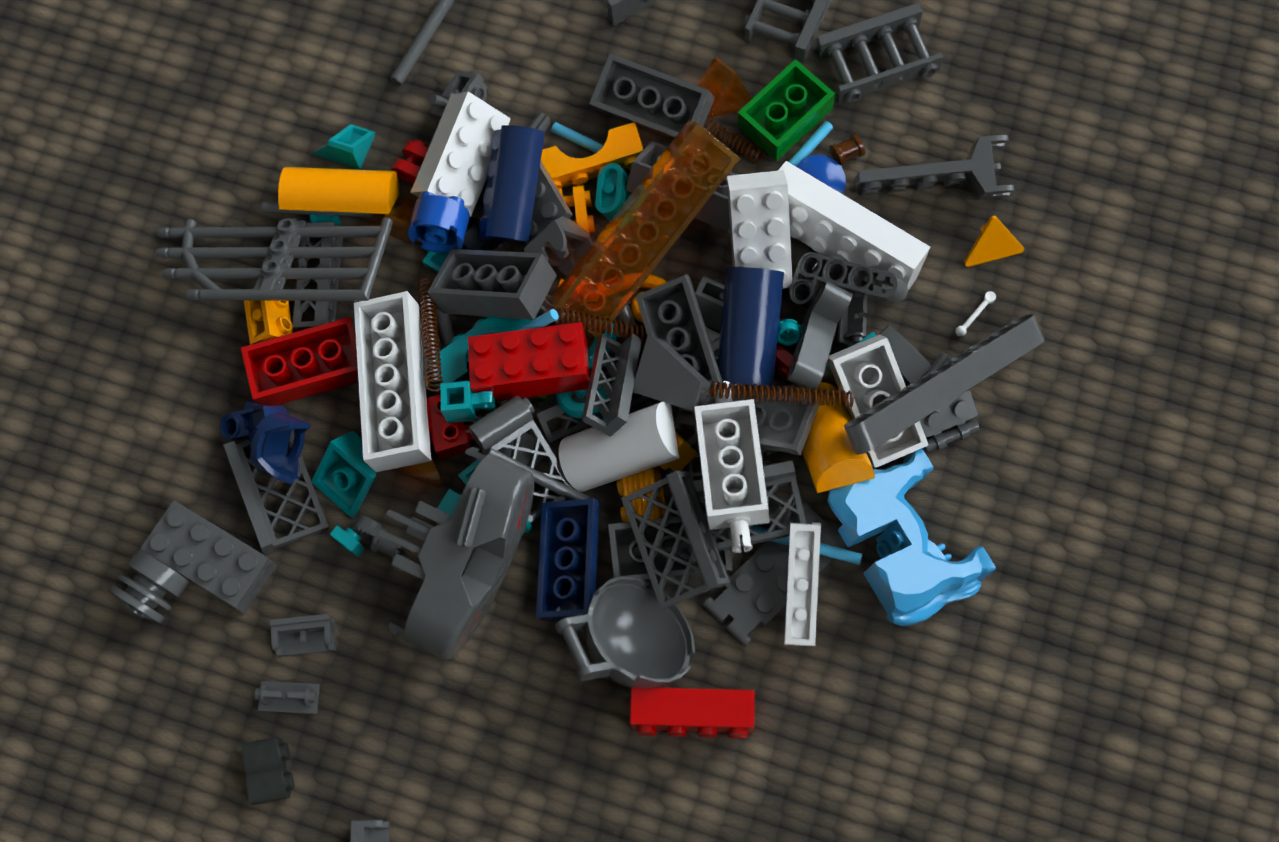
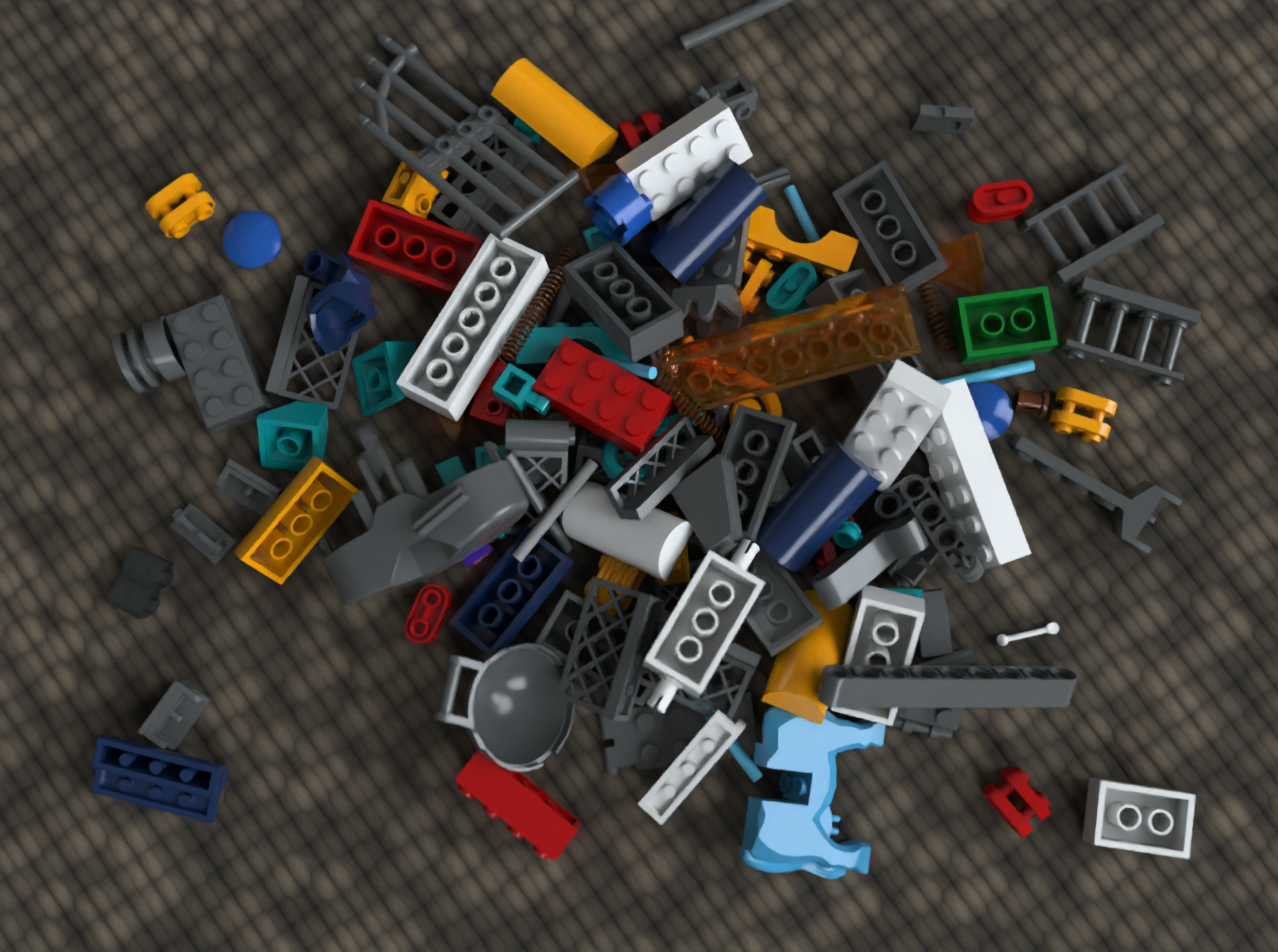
camera: 30 degrees right, 10 degrees up
teal slope [312,124,375,170] -> none
teal plate [330,526,364,558] -> none
reddish brown piece [707,381,854,408] -> none
light orange piece [964,216,1024,267] -> none
none -> light orange brick [145,173,216,238]
none -> blue dish [222,211,282,269]
none -> light orange brick [234,455,359,585]
none -> teal slope [257,401,328,472]
none -> red brick [404,584,453,644]
none -> dark purple tile [462,543,495,569]
none -> light grey bar [512,458,599,562]
none -> red brick [965,180,1033,224]
none -> red brick [980,765,1051,838]
none -> light orange brick [1048,387,1117,444]
none -> white brick [1082,777,1196,859]

